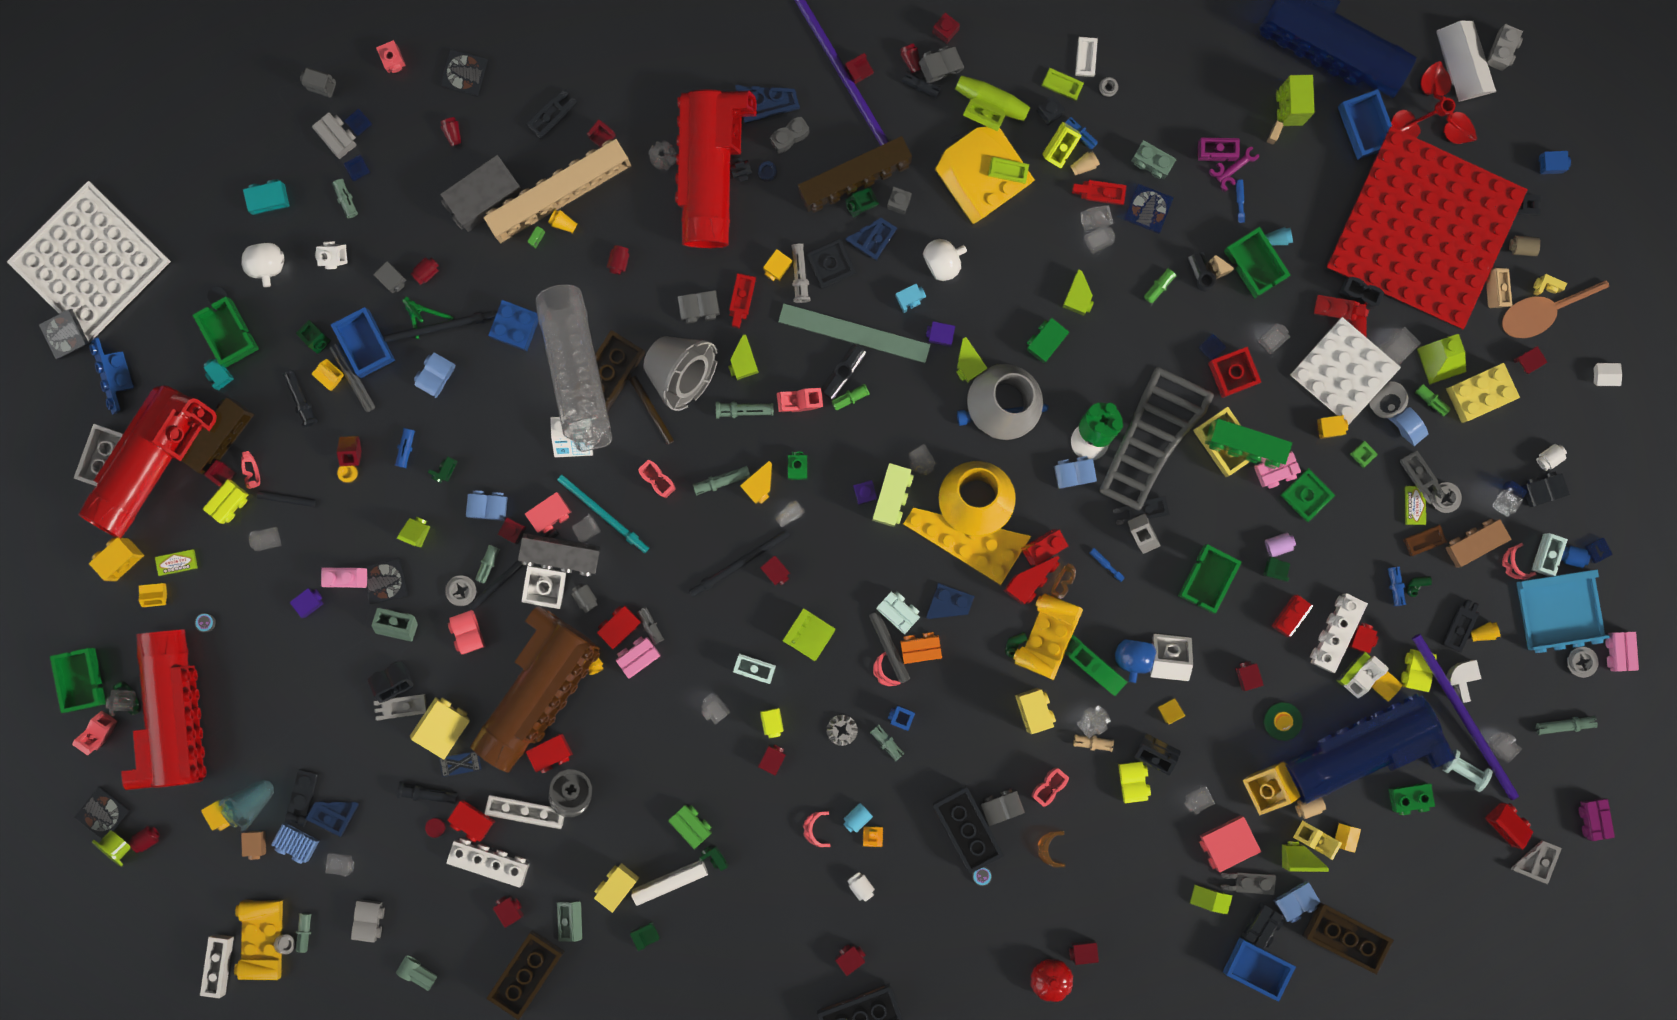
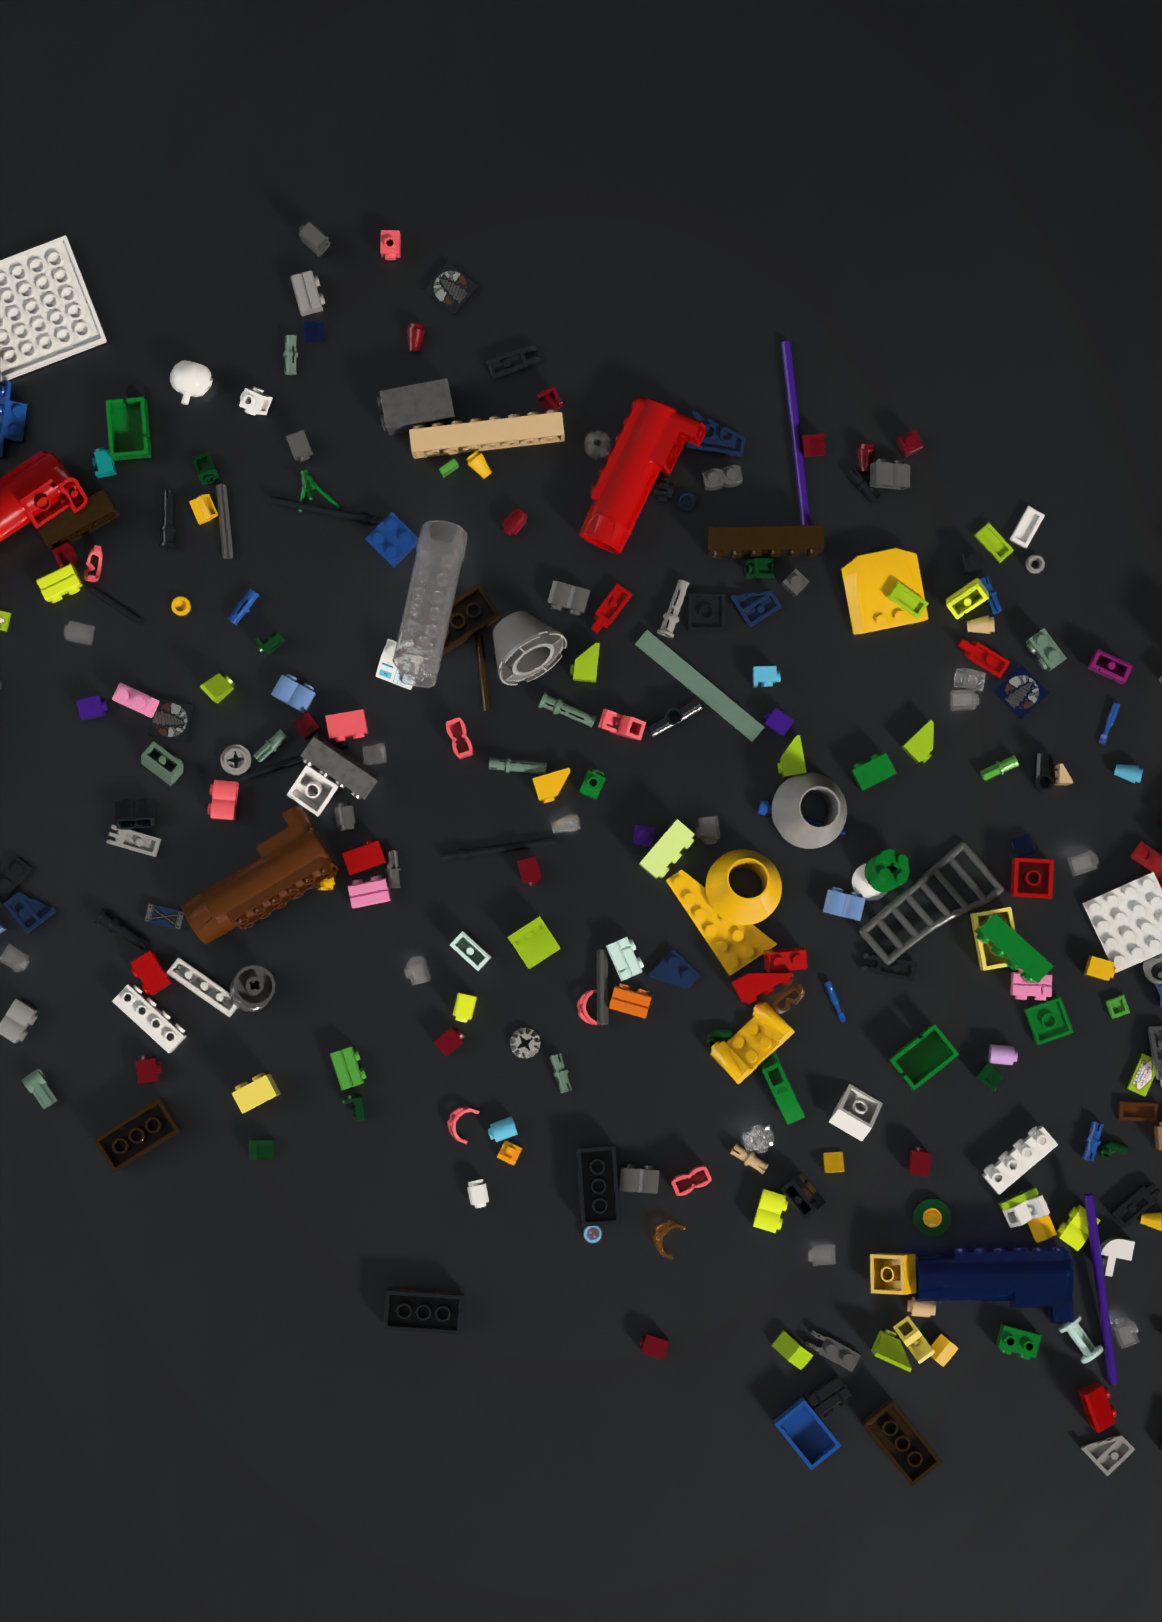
camera: 30 degrees right, 0 degrees up
teal brick [243,179,290,215] -> none
blue piece [331,307,395,378] -> none
dark red brick [337,436,362,466] -> none
clear blue tile [345,108,372,136] -> none
light yellow brick [410,697,470,759] -> none
dark red brick [411,257,439,285] -> none
medium blue brick [414,352,456,398] -> none
dark red tile [425,818,446,838] -> none
red brick [526,734,573,774] -> none
teal bar [557,475,649,554] -> none
sand green slope [557,901,582,942] -> none
white brick [631,860,708,906] -> none
yellow brick [763,249,792,281] -> none
bright green axle [832,384,870,410] -> none
dark red brick [835,944,866,976] -> none
blue brick [888,705,915,731] -> none
white piece [923,239,967,281] -> none
lime plate [955,75,1030,131] -> none
light yellow brick [1015,688,1056,734] -> none
red piece [1031,959,1073,1002] -> none
blue piece [1115,640,1157,683] -> none
light grey slope [1128,514,1161,554] -> none
coral brick [1199,815,1261,872] -> none
magenta bar [1209,147,1259,192] -> none
green piece [1224,227,1290,299] -> none
red brick [1271,595,1313,637] -> none
medium blue brick [1273,881,1321,923] -> none
red brick [1348,623,1378,653] -> none

